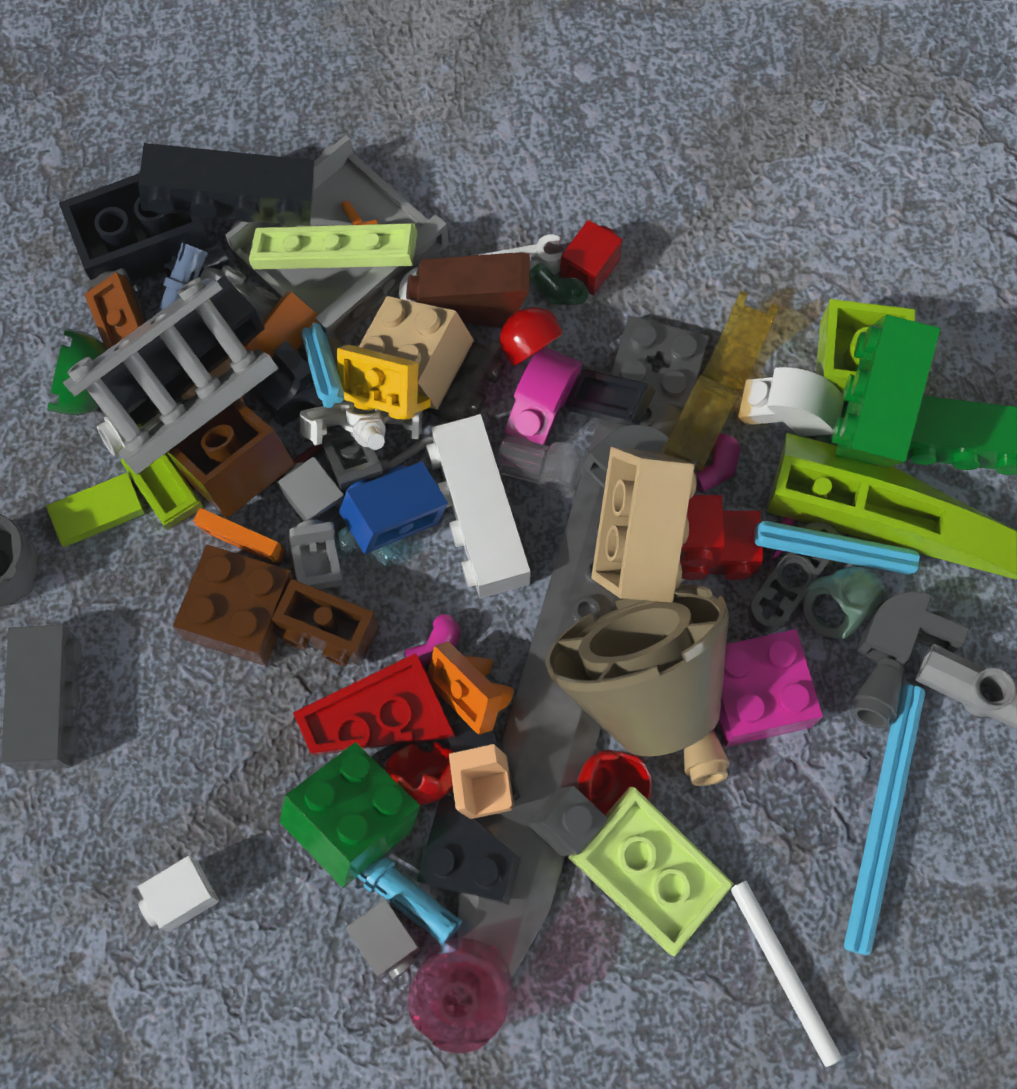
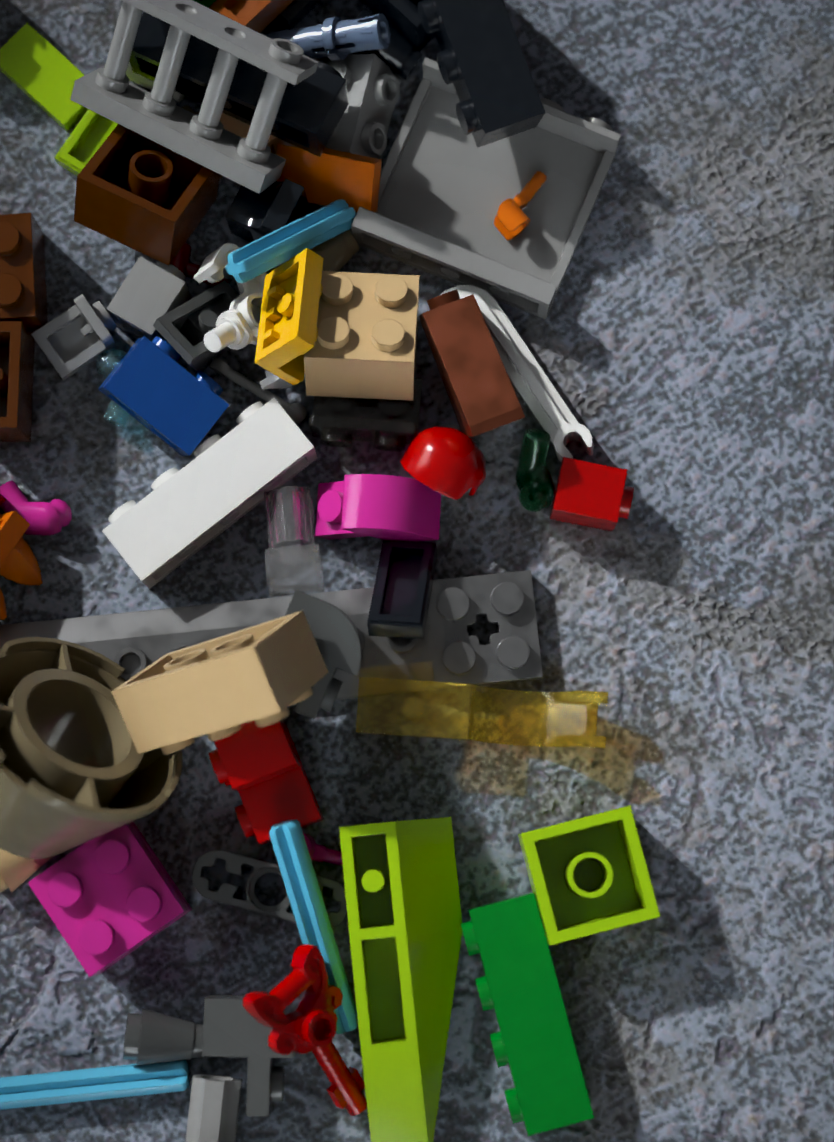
camera: 70 degrees right, 10 degrees up
orange tile [193,508,287,565] -> none
yellowish green tile [249,223,417,269] -> none
dark pink arm [695,433,741,493] -> none
white brick [738,367,844,437] -> none
sand green piece [802,566,885,639] -> none
green brick [832,314,940,468] -> none
none -> red piece [243,944,367,1116]

